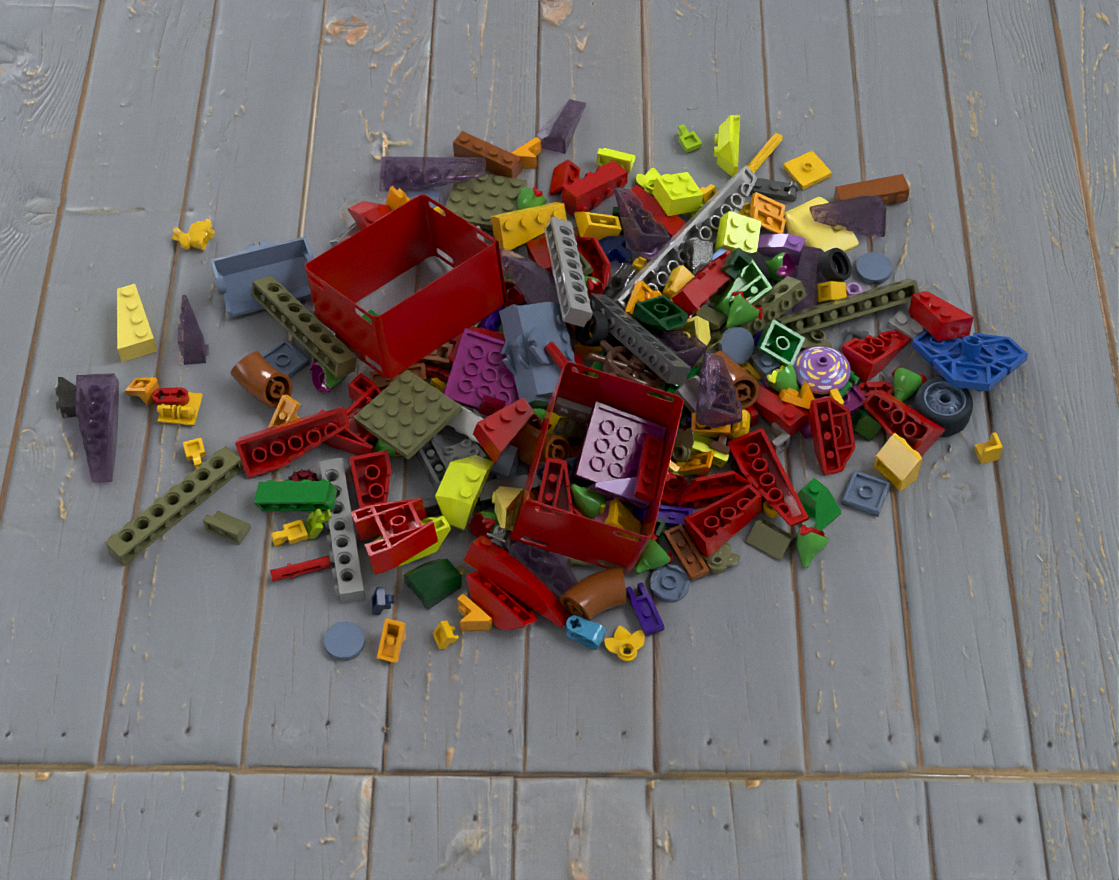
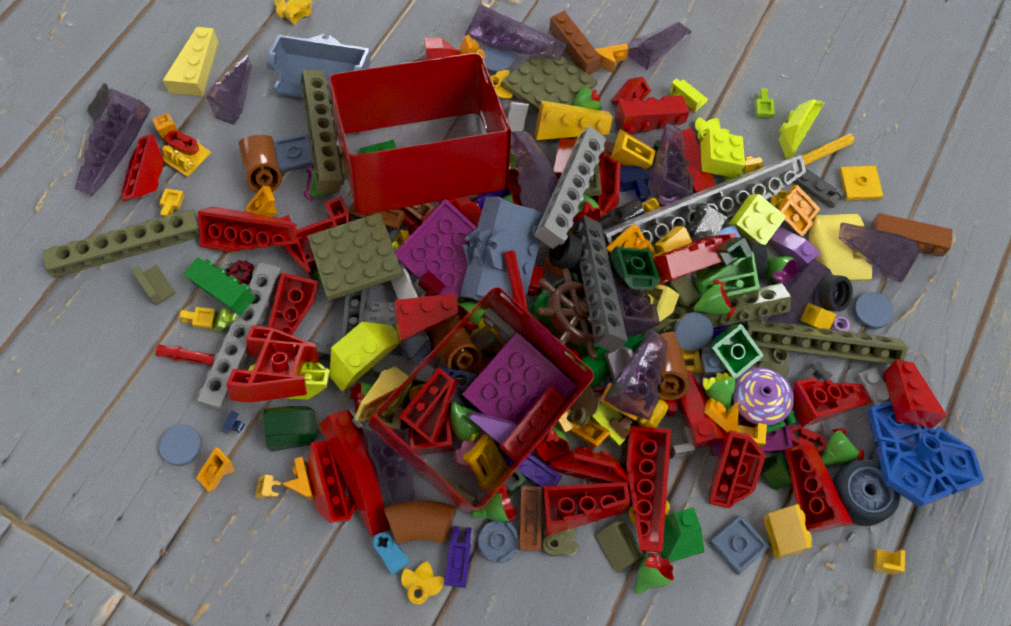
camera: 25 degrees right, 10 degrees up
none -> red wedge [121,134,164,202]

